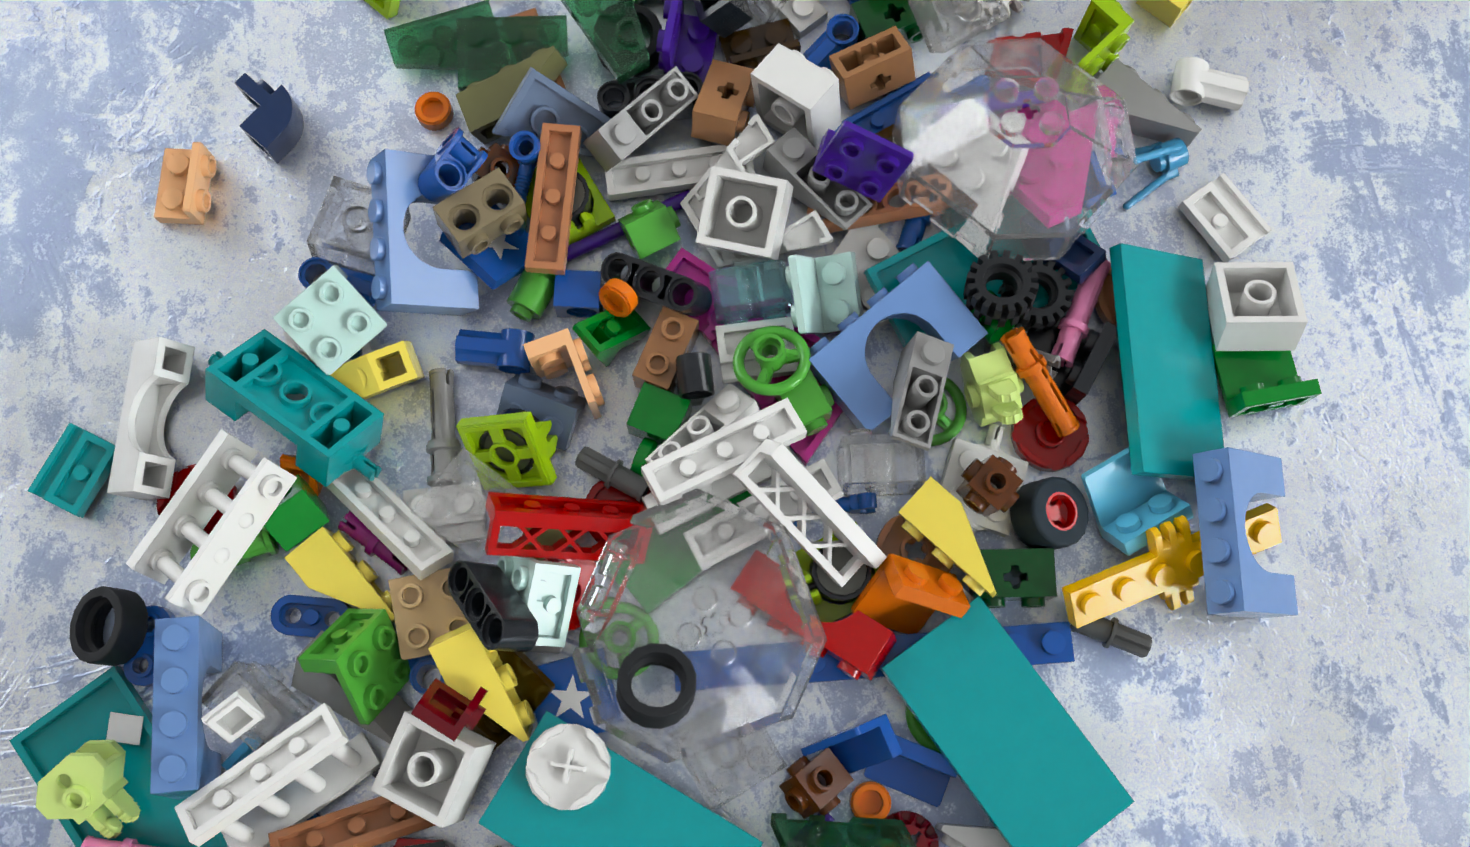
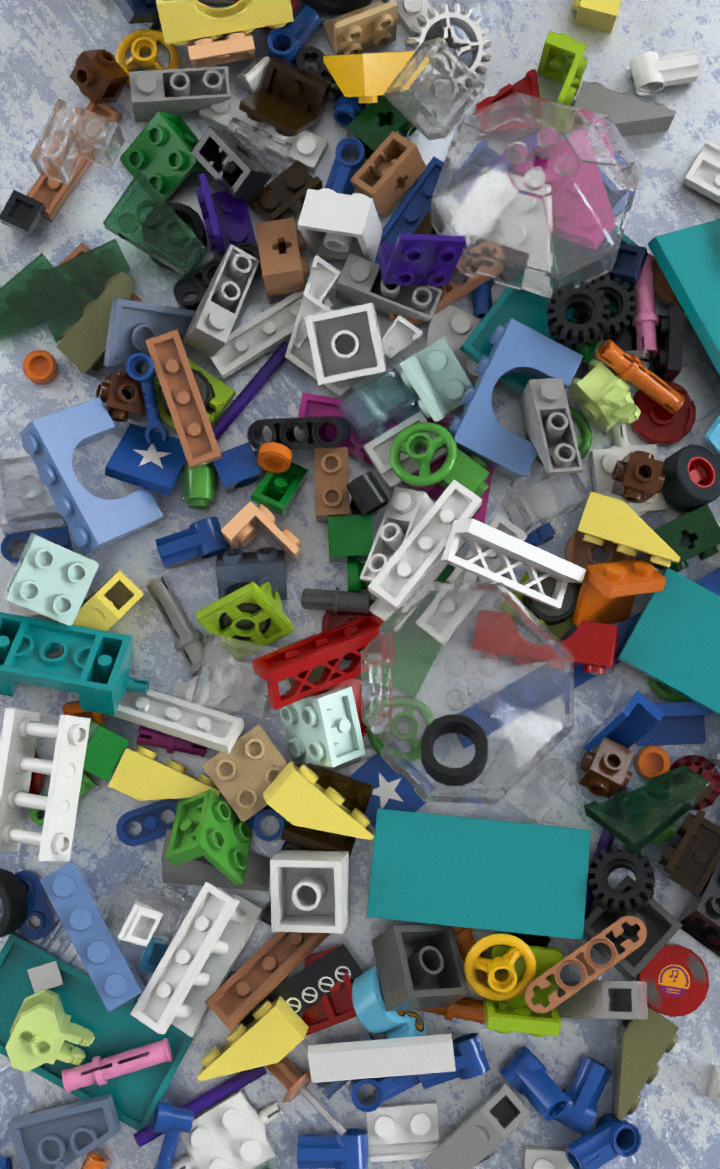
camera: 25 degrees left, 5 degrees up
dark red bracket [411,678,488,742] -> none
blue piece [418,127,488,202] -> none
dark tan brick [432,168,527,259] -> none
black beam [447,560,539,652] -> none
white tile [526,724,611,810] -> none
bright green brick [618,199,681,259] -> none
dark azure plant [1107,138,1189,210] -> none

